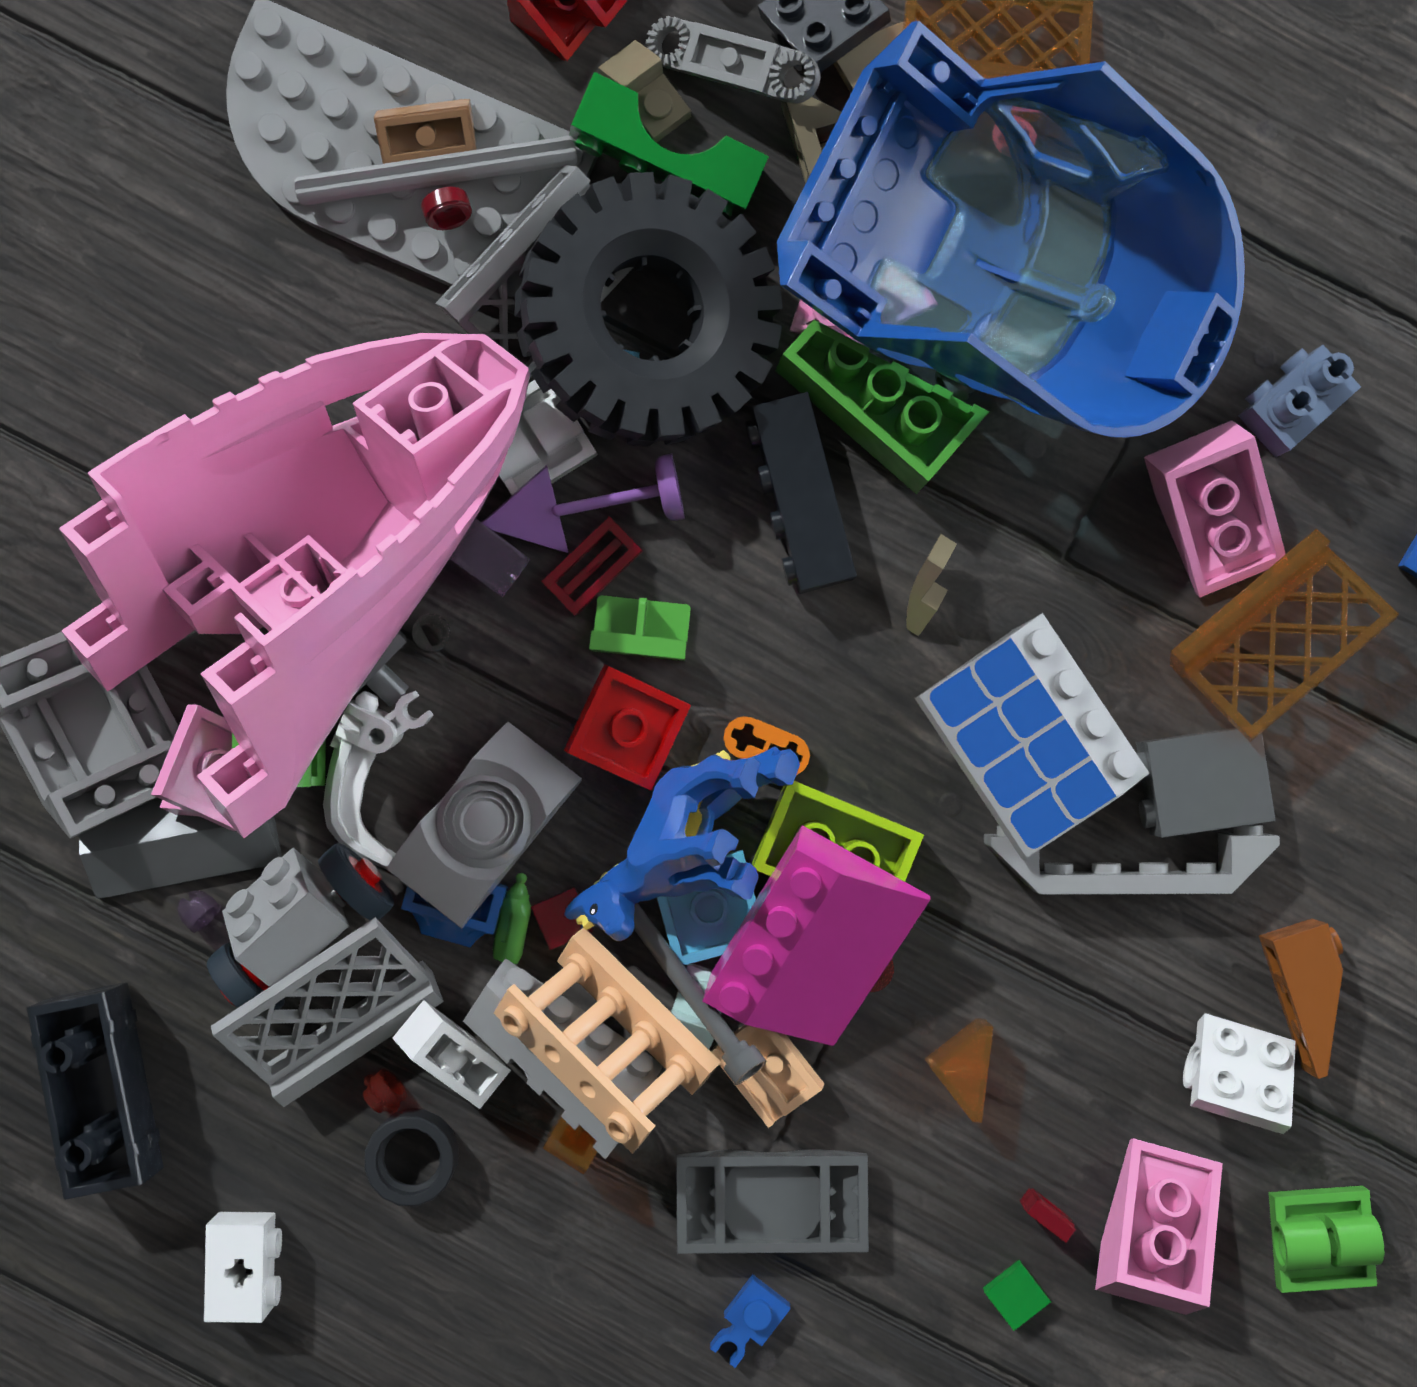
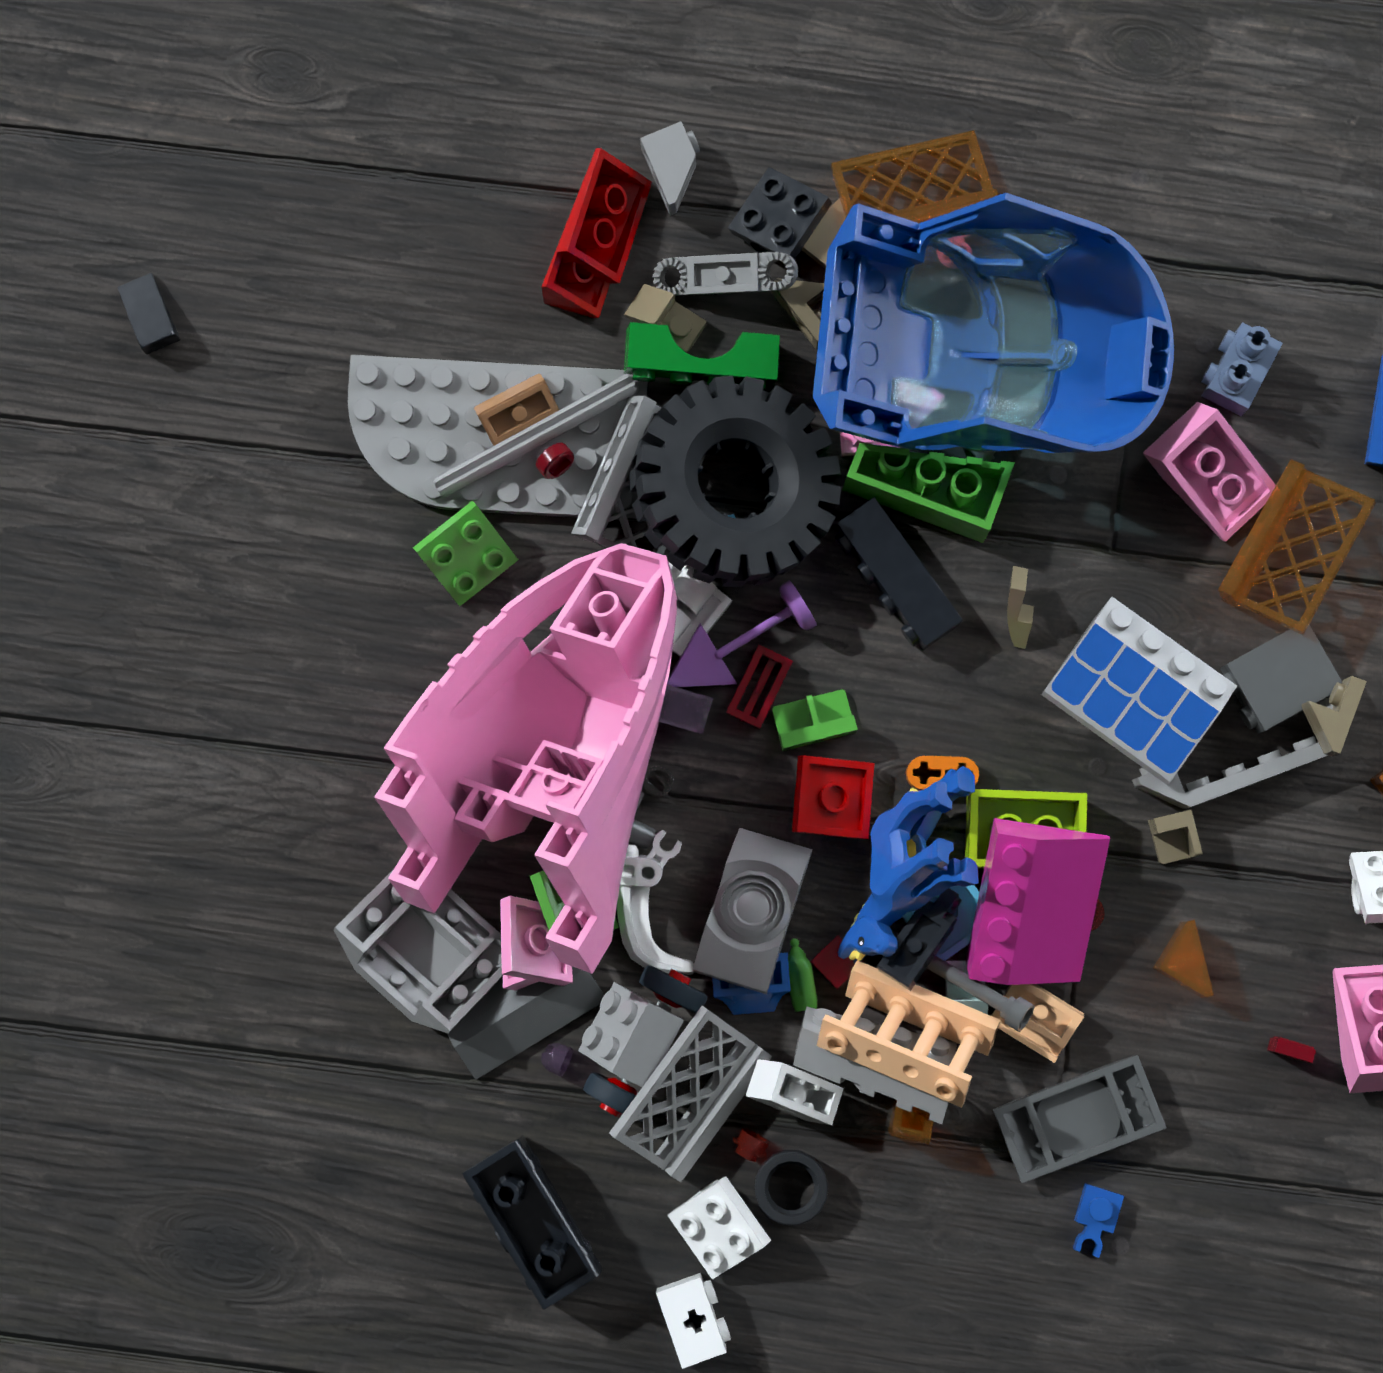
camera: 15 degrees left, 5 degrees down
green tile [982,1259,1051,1331] -> none
none -> bright green plate [413,501,518,606]
none -> white plate [667,1176,771,1279]
none -> black hinge [877,888,962,991]
none -> dark tan panel [1148,810,1203,864]
none -> dark tan slope [1301,676,1367,757]

